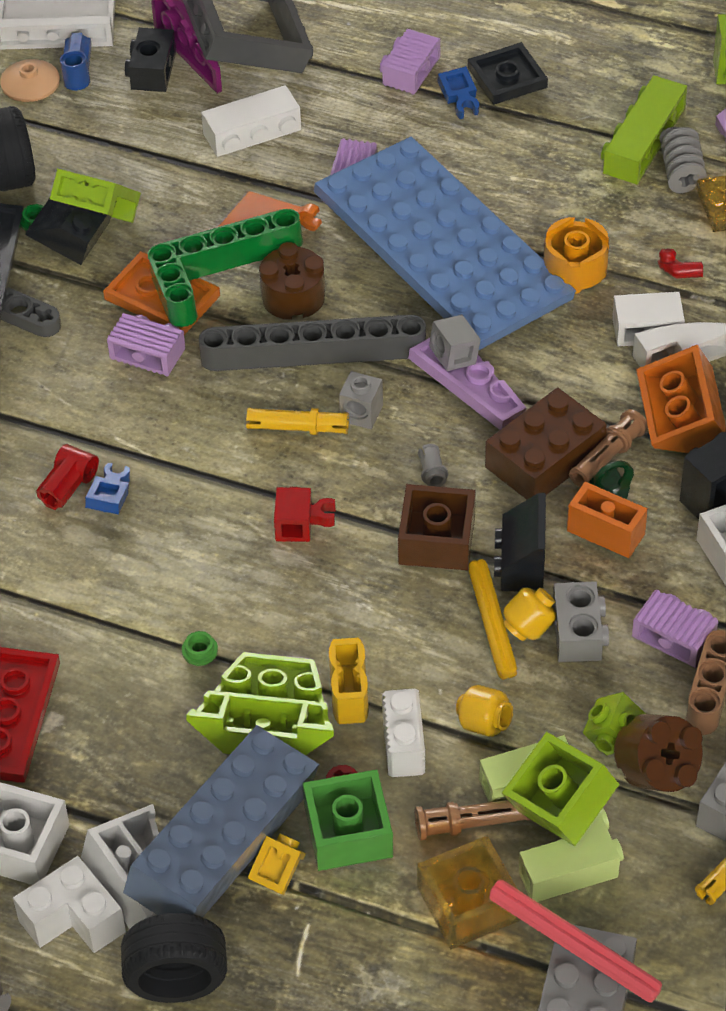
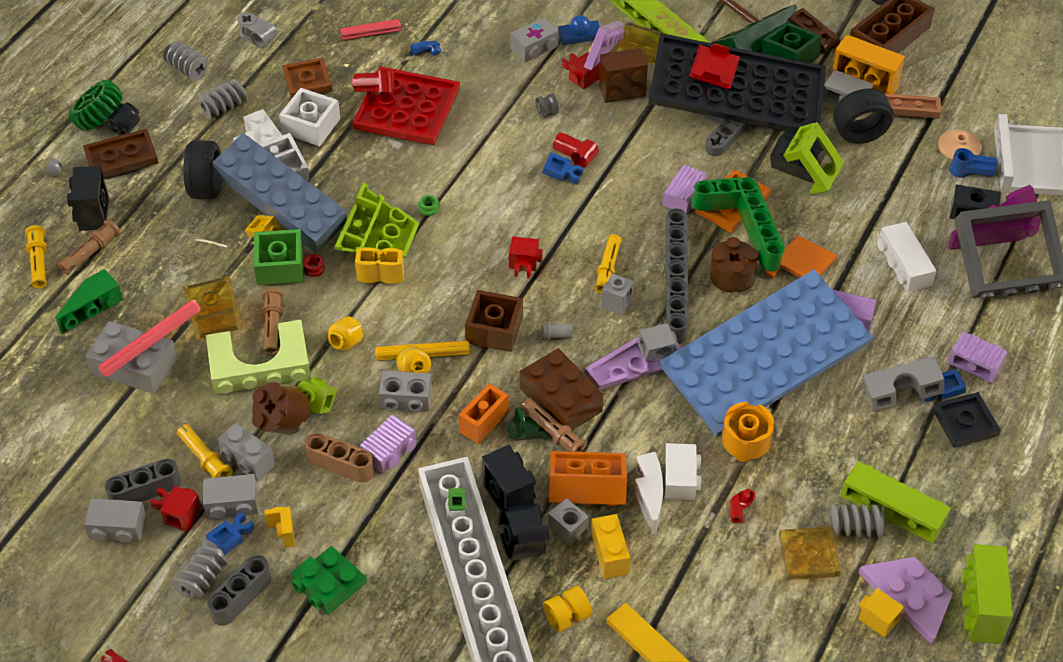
camera: 95 degrees right, 0 degrees up
white brick [382,689,425,777] -> none
black slope [494,493,546,592] -> none
lime brick [502,731,620,846] -> none
none -> light grey arch [863,356,944,412]

